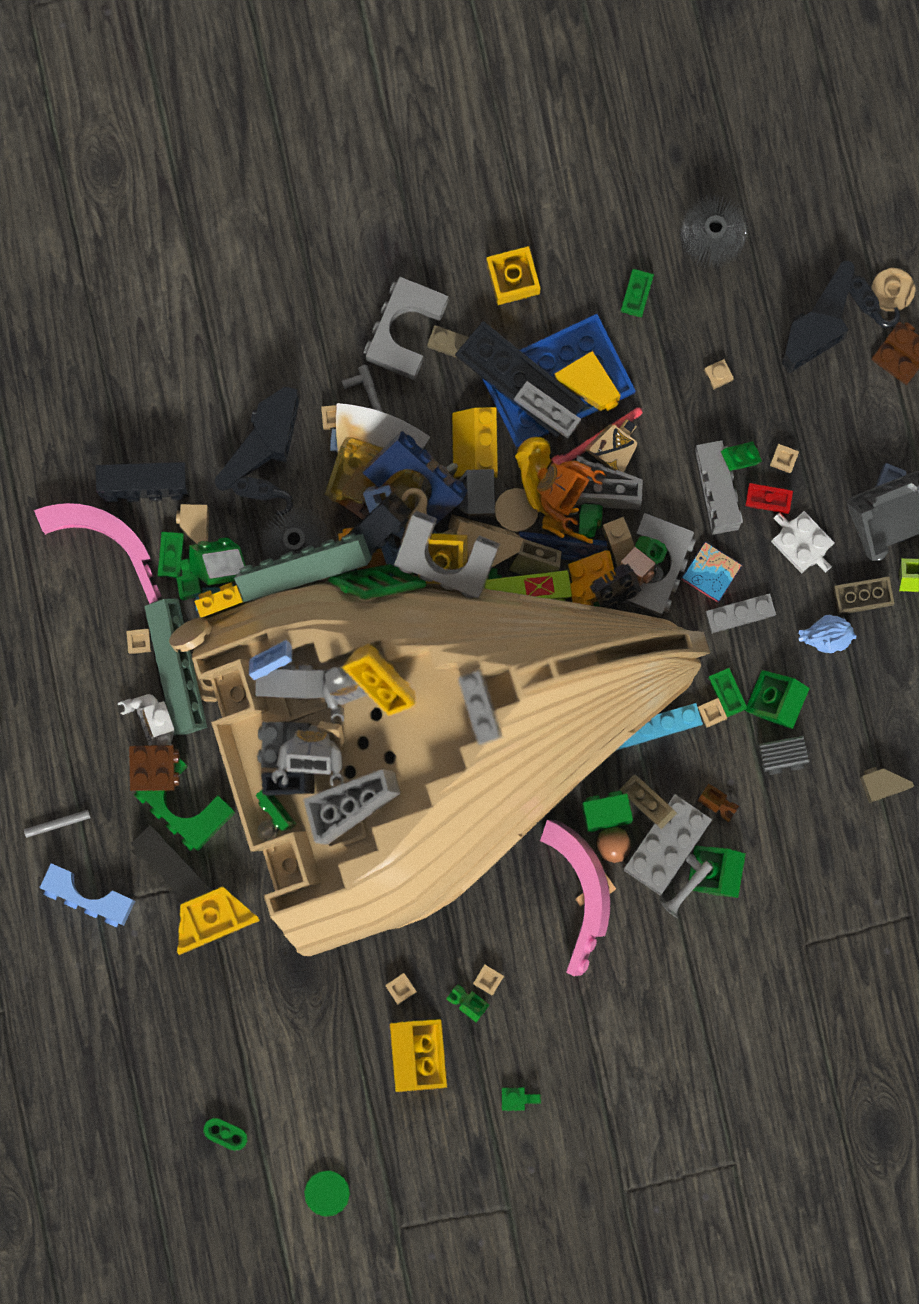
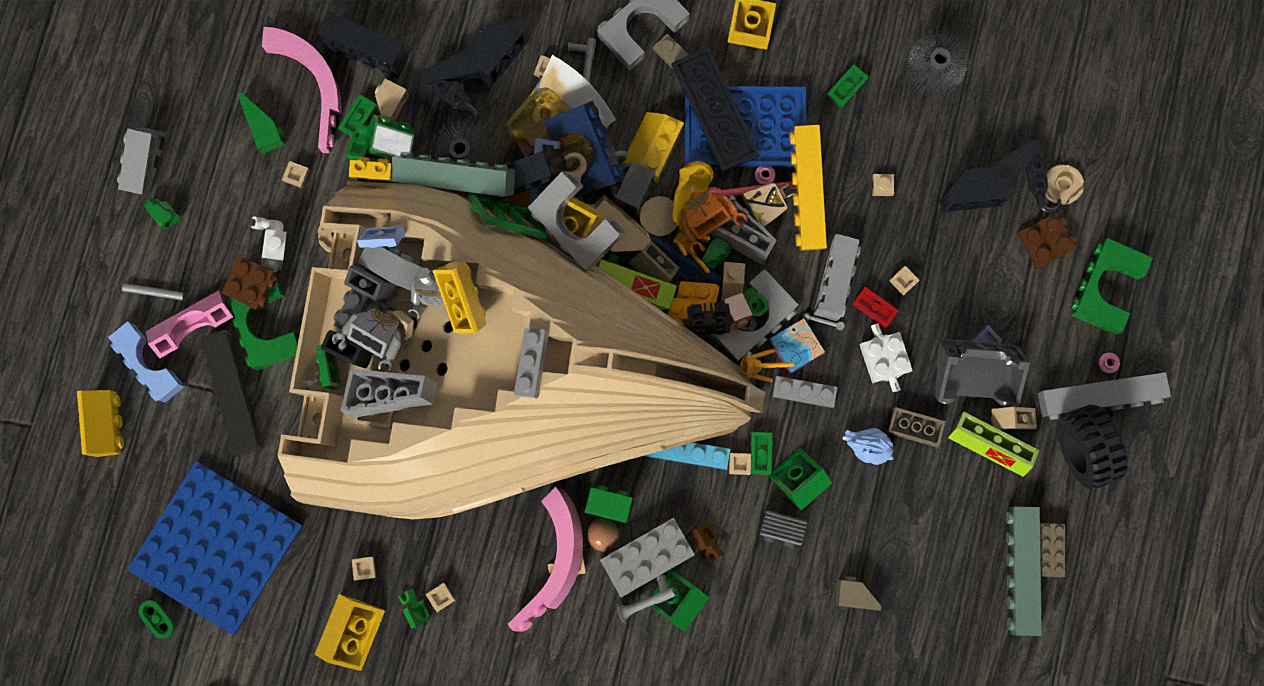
camera: 20 degrees right, 0 degrees up
sand green brick [145,599,207,735] -> none
tan tile [169,618,212,652] -> none
yellow wing [177,887,260,955] -> none
light grey plate [514,381,581,438] -> none
yellow slope [554,351,620,411] -> none
dark tan plate [620,774,677,829] -> none
green plate [721,442,762,471] -> none
none -> yellow slope [77,390,124,457]
none -> blue plate [127,461,303,635]
none -> green rock [144,198,180,230]
none -> bright pink arch [146,290,233,358]
none -> green slope [237,92,286,154]
none -> dark grey brick [344,265,397,301]
none -> light orange plant [740,349,795,382]
none -> bright pink plate [755,166,775,185]
none -> yellow brick [789,125,827,251]
none -> light grey hinge [803,312,845,330]

